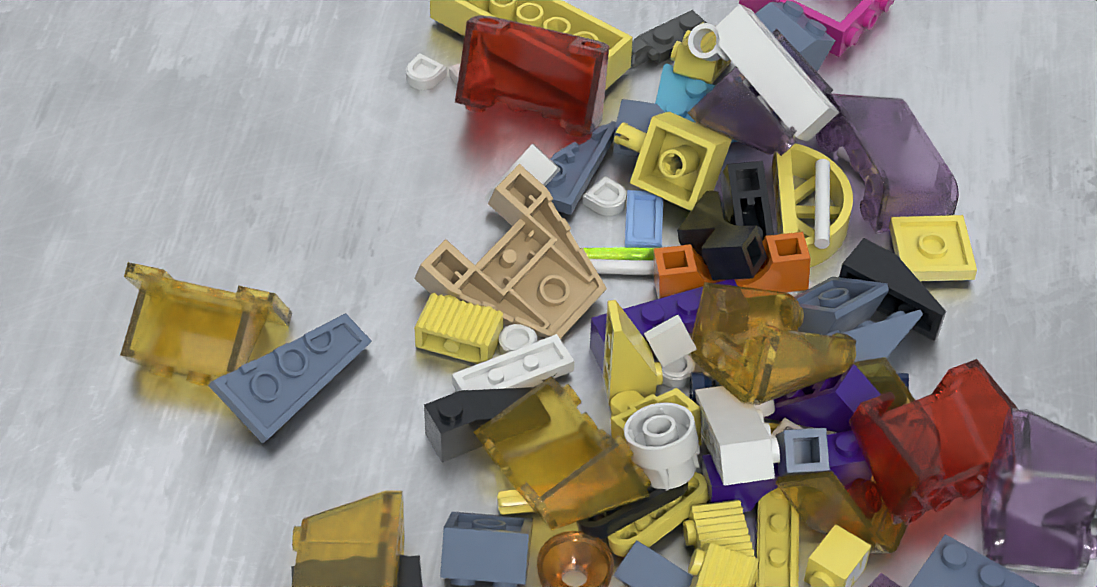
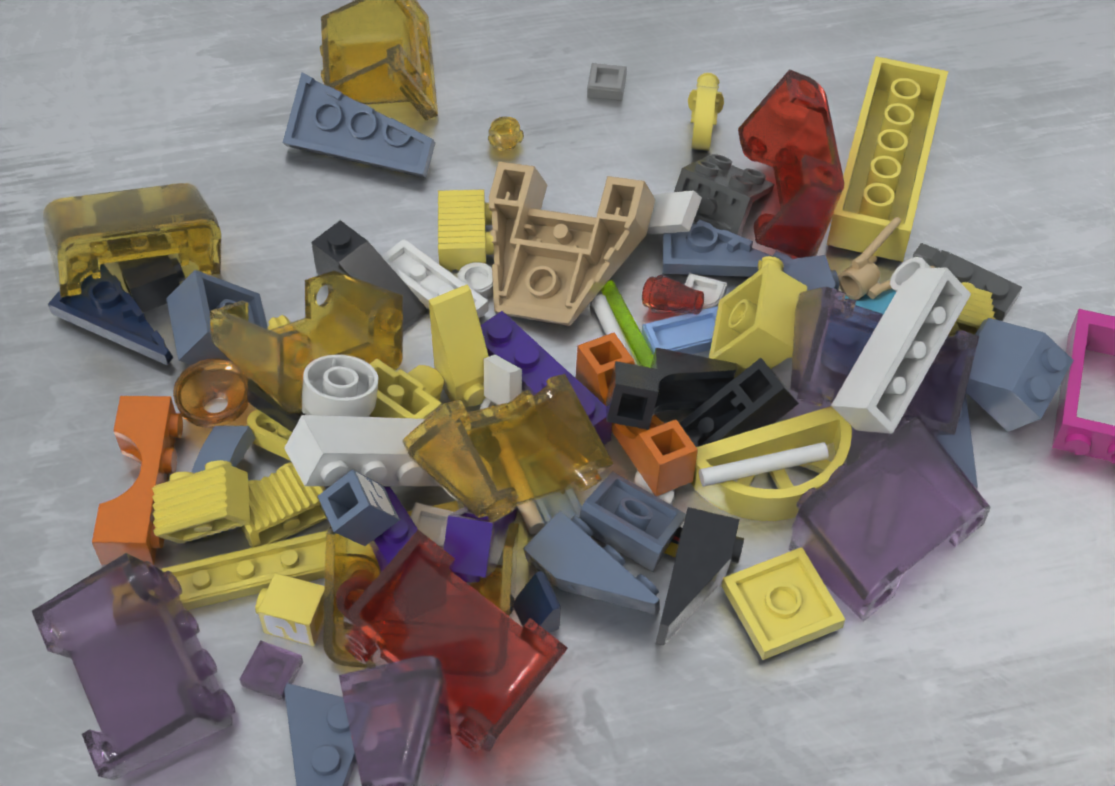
camera: 70 degrees right, 5 degrees up
none -> clear yellow plate [488,116,524,151]
none -> light grey tile [587,63,627,101]
none -> clear red cone [642,274,704,315]
none -> dark grey bracket [674,154,775,236]
none -> light yellow pin [688,73,724,151]
none -> tan plant [838,217,935,300]

